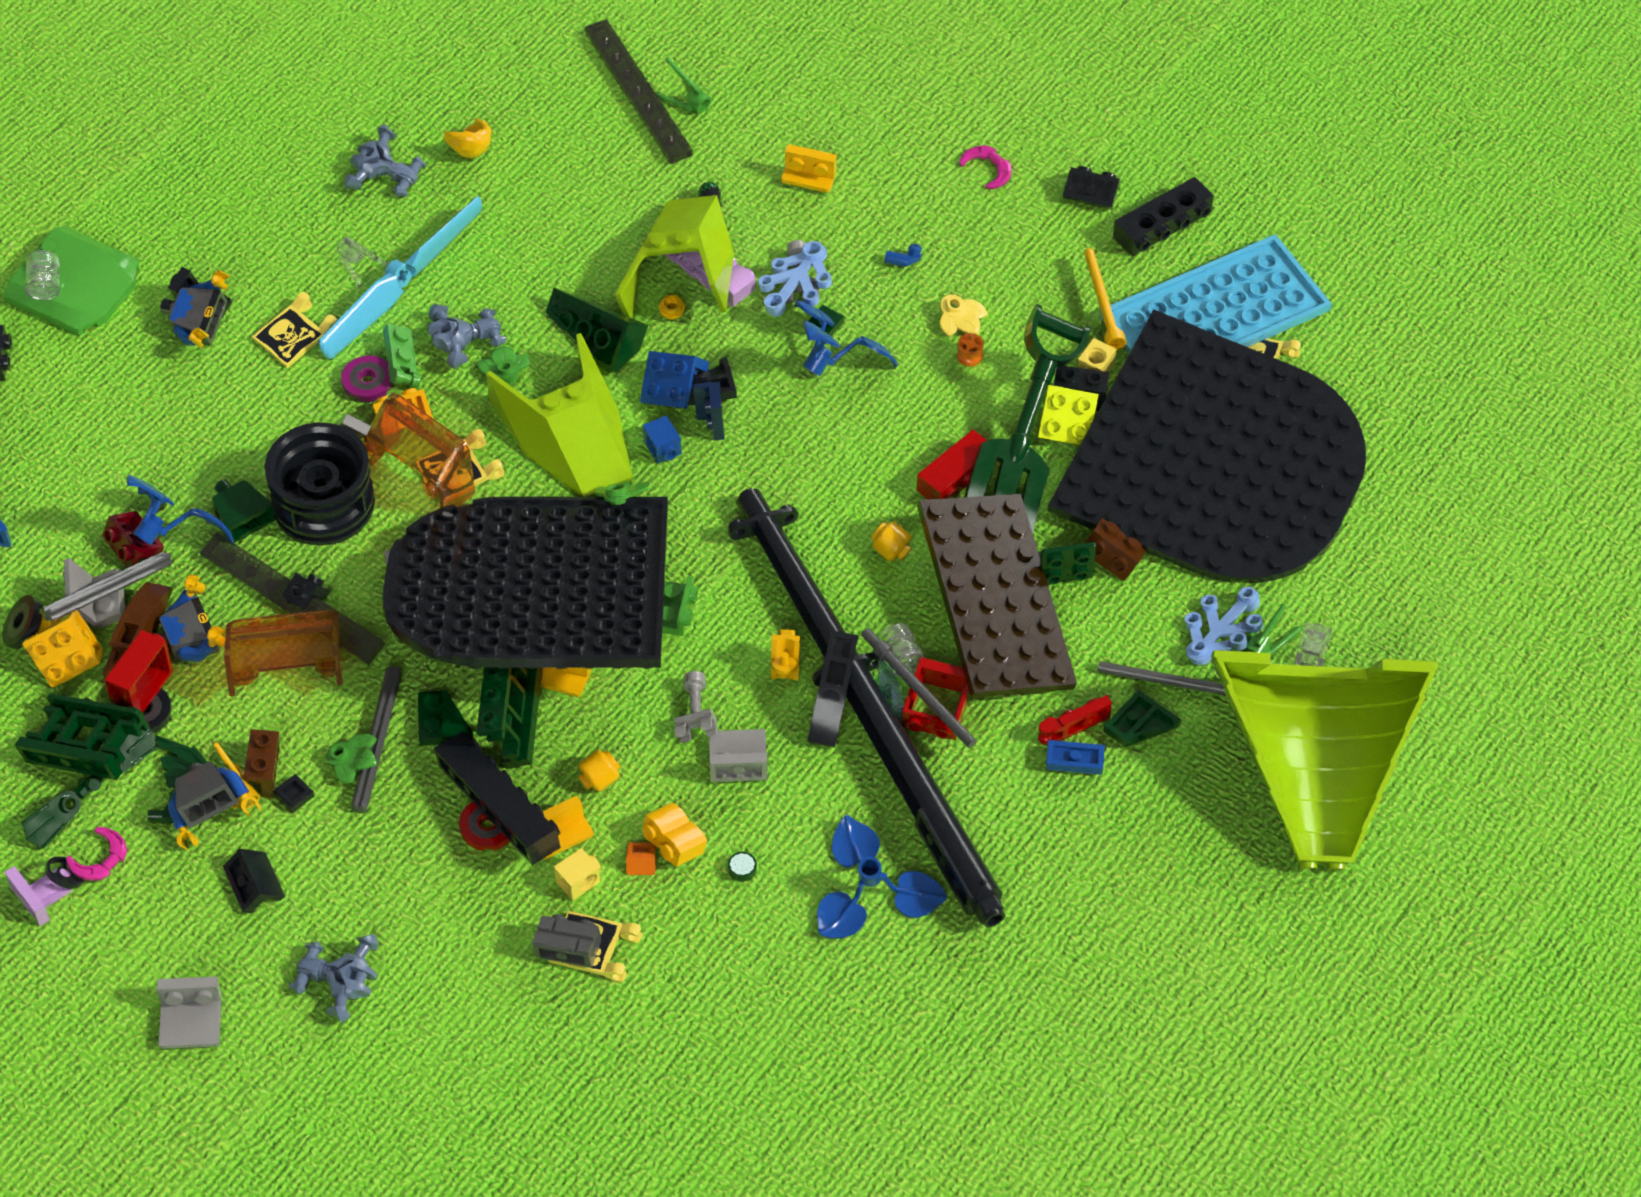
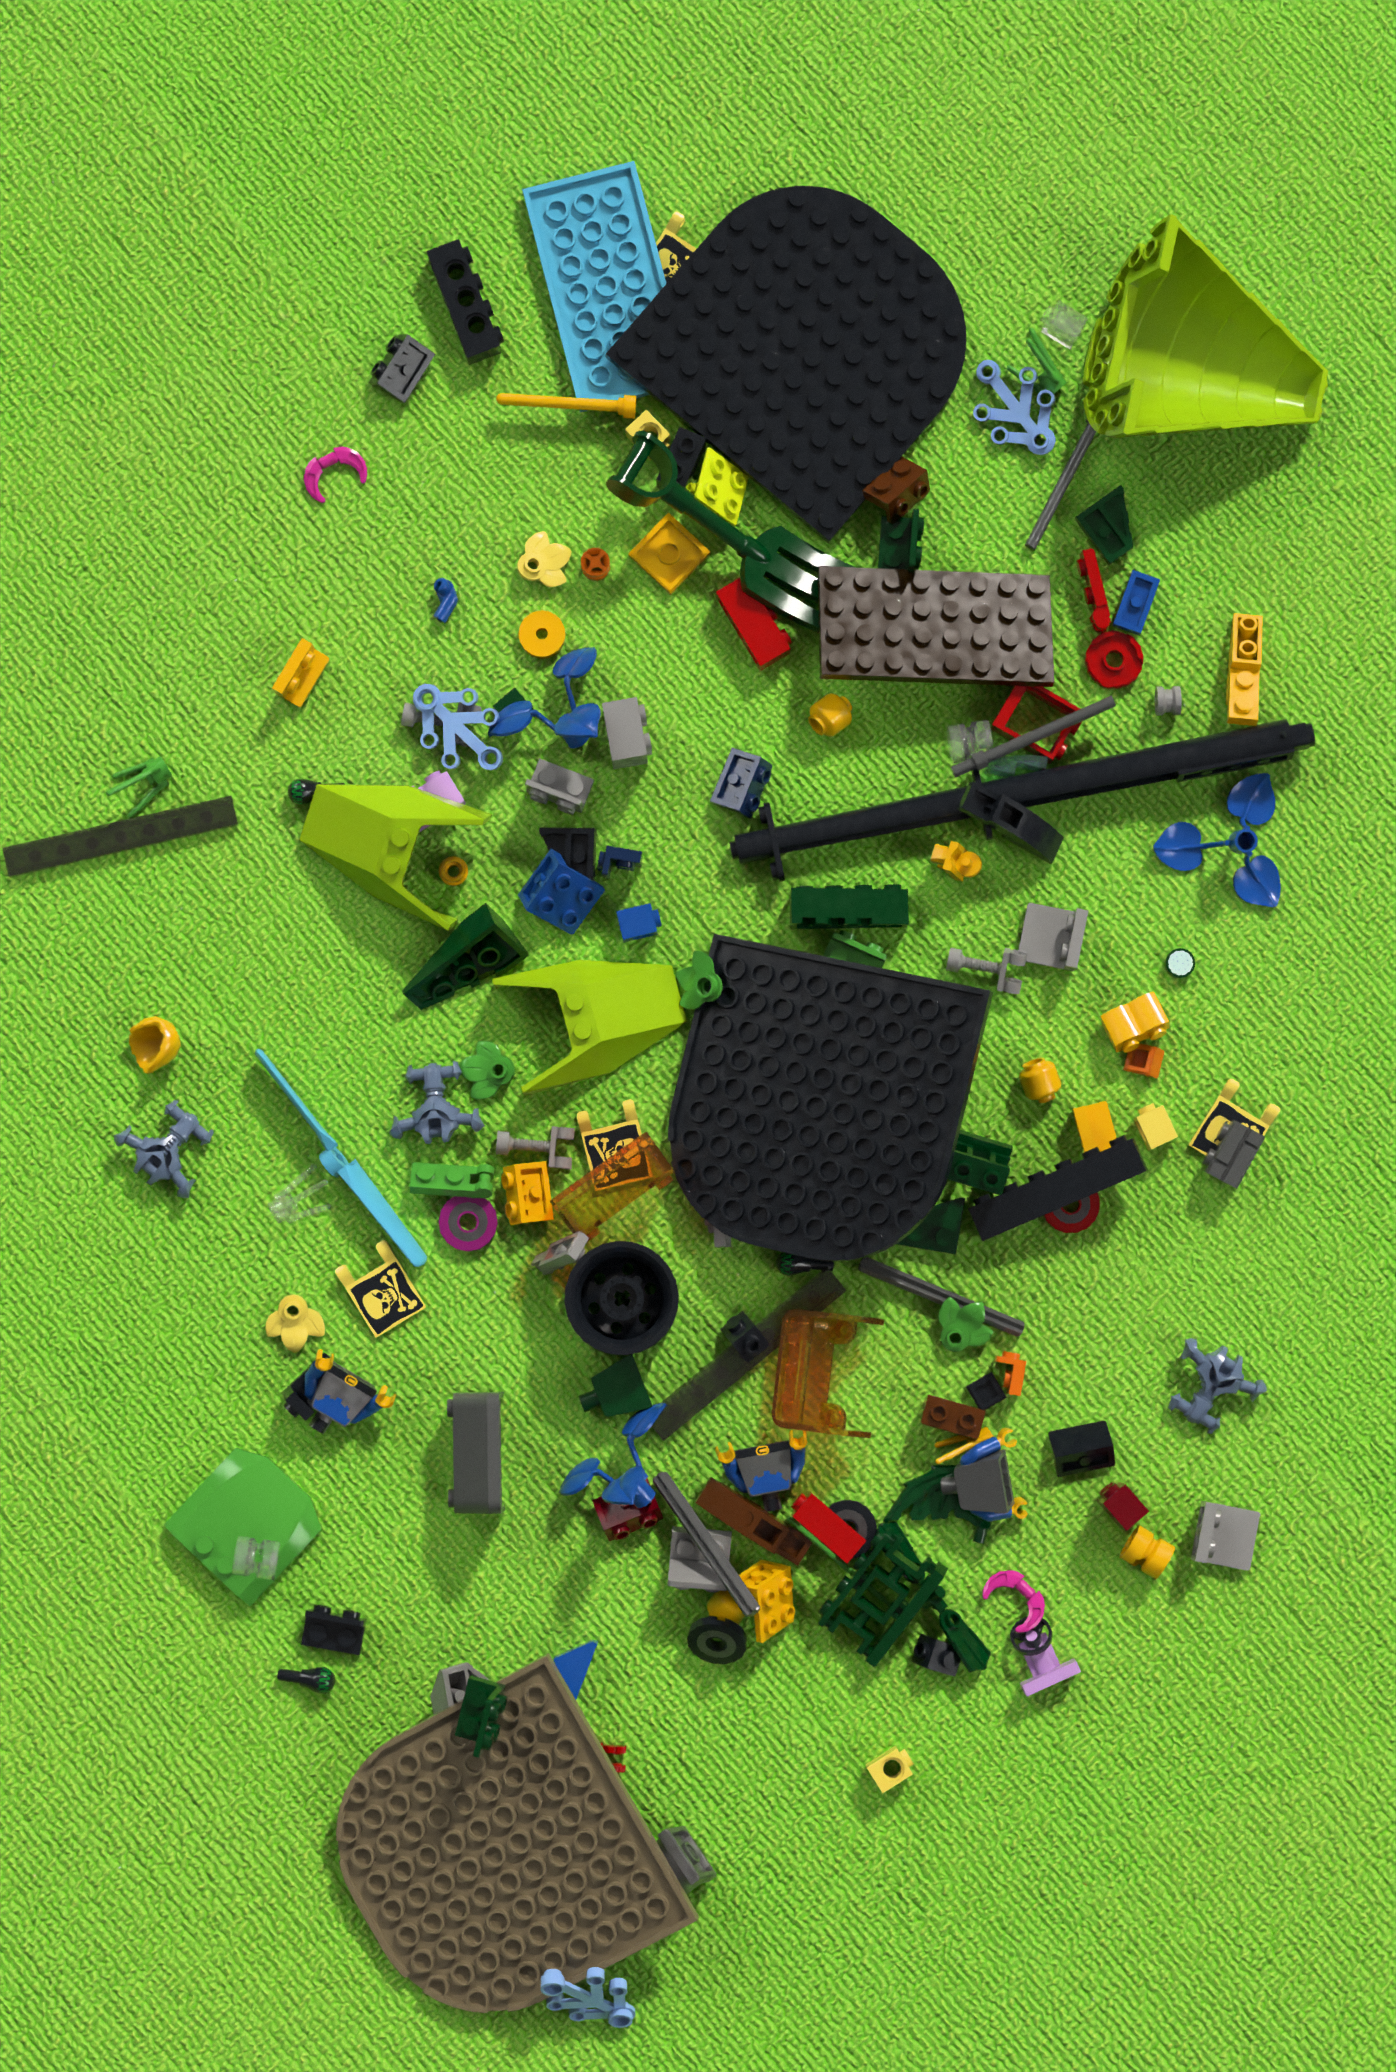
camera: 75 degrees left, 30 degrees up
none -> light yellow plate [265,1294,325,1353]
none -> dark grey windscreen [447,1392,505,1514]
none -> light grey bar [496,1126,575,1169]
none -> yellow piece [519,610,566,659]
none -> light grey bracket [525,758,594,815]
none -> light grey brick [602,697,652,769]
none -> yellow tile [628,512,711,595]
none -> bracket [710,748,772,819]
none -> black piece [776,1252,834,1276]
none -> dark green wedge [790,884,909,929]
none -> black bracket [912,1634,961,1677]
none -> orange bracket [994,1351,1026,1396]
none -> red tile [1085,630,1144,690]
none -> dark red brick [1097,1482,1149,1531]
none -> yellow wheel [1120,1525,1175,1580]
none -> light grey wheel [1155,686,1182,716]
none -> yellow slope [1226,613,1263,726]

